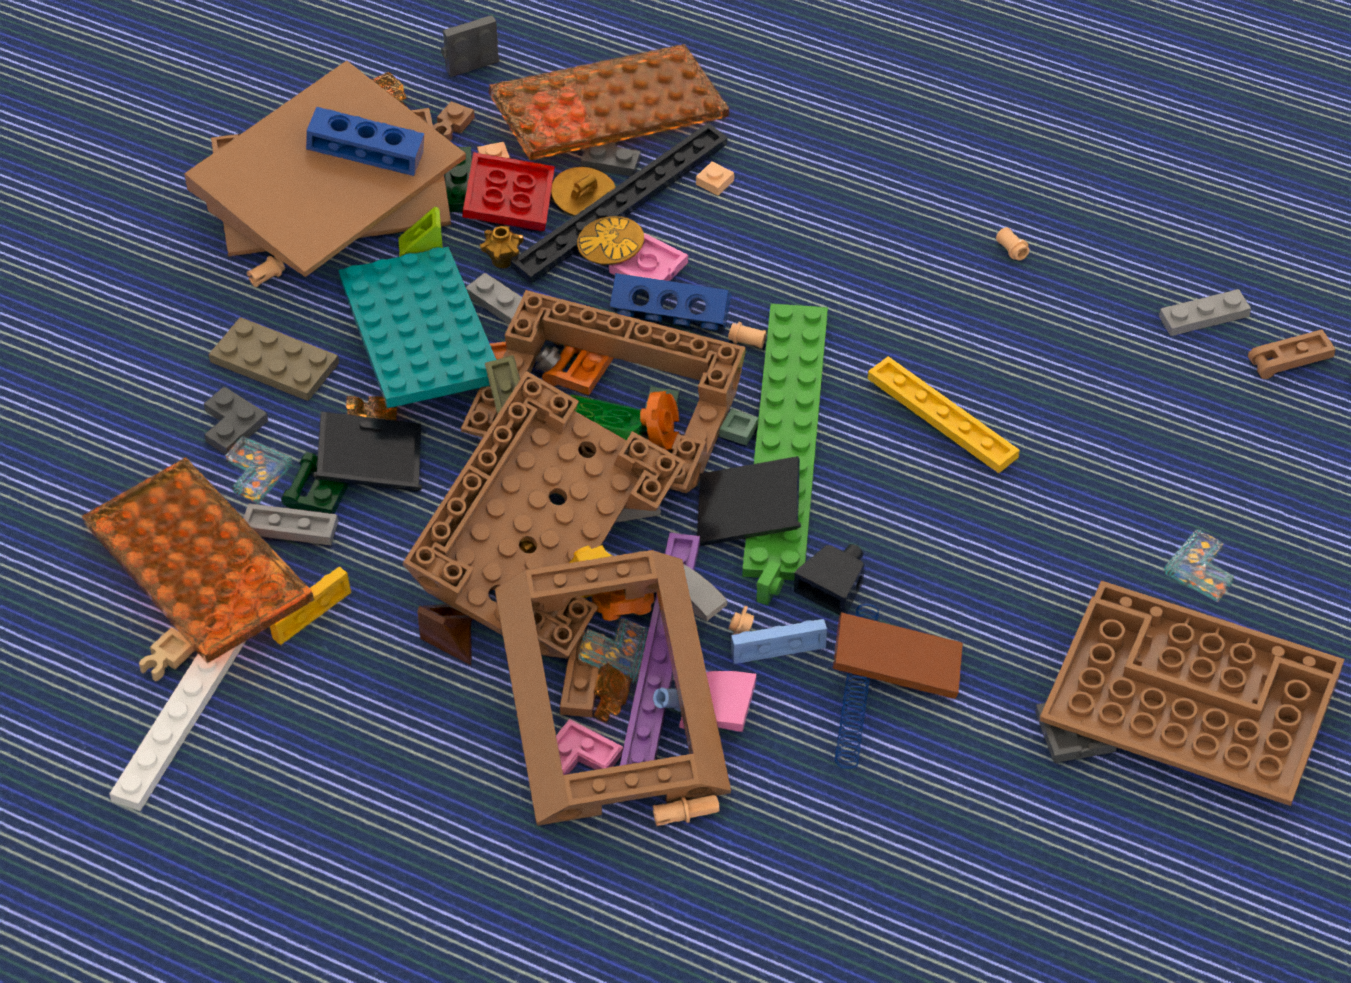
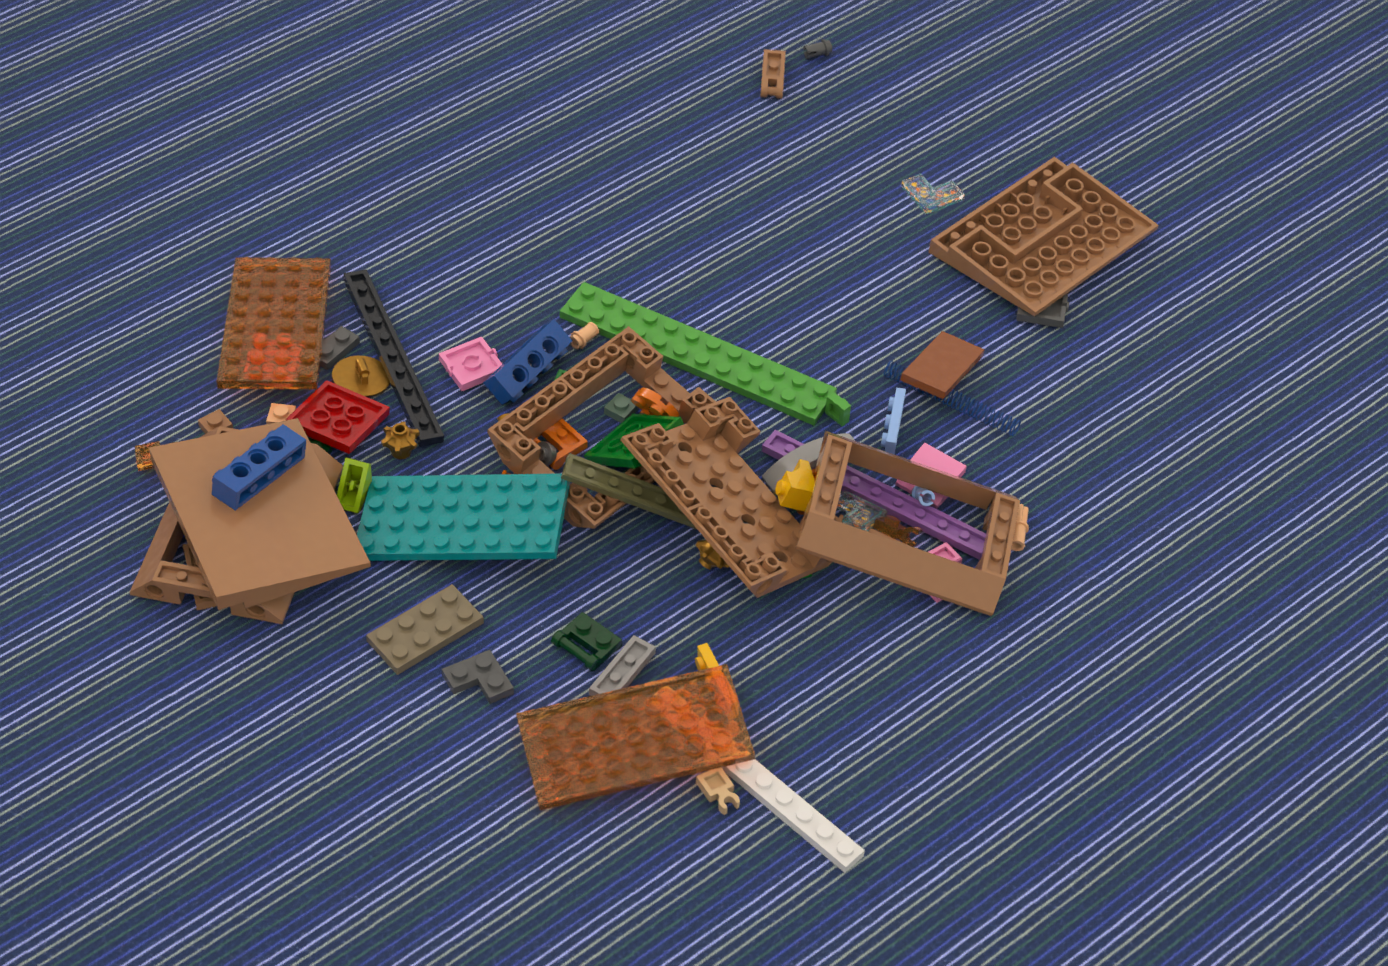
camera: 70 degrees left, 0 degrees up
clear tile [225,436,293,504] -> none
light nougat pin [247,256,285,287] -> none
black piece [313,411,422,491] -> none
clear orange plate [346,396,398,421] -> none
reddish brown slope [417,604,473,666] -> none
dark grey plate [441,15,499,77] -> none
light grey plate [466,273,522,325] -> none
shield [577,216,644,265] -> none
light nougat plate [696,162,734,196] -> none
black piece [697,456,801,546] -> none
sand green plate [719,409,758,446] -> none
light nougat plate [729,606,754,635] -> none
black torso [794,544,865,616] -> none
yellow plate [868,356,1020,473] -> none
light nougat pin [996,227,1029,261] -> none
light grey plate [1159,289,1251,336] -> none

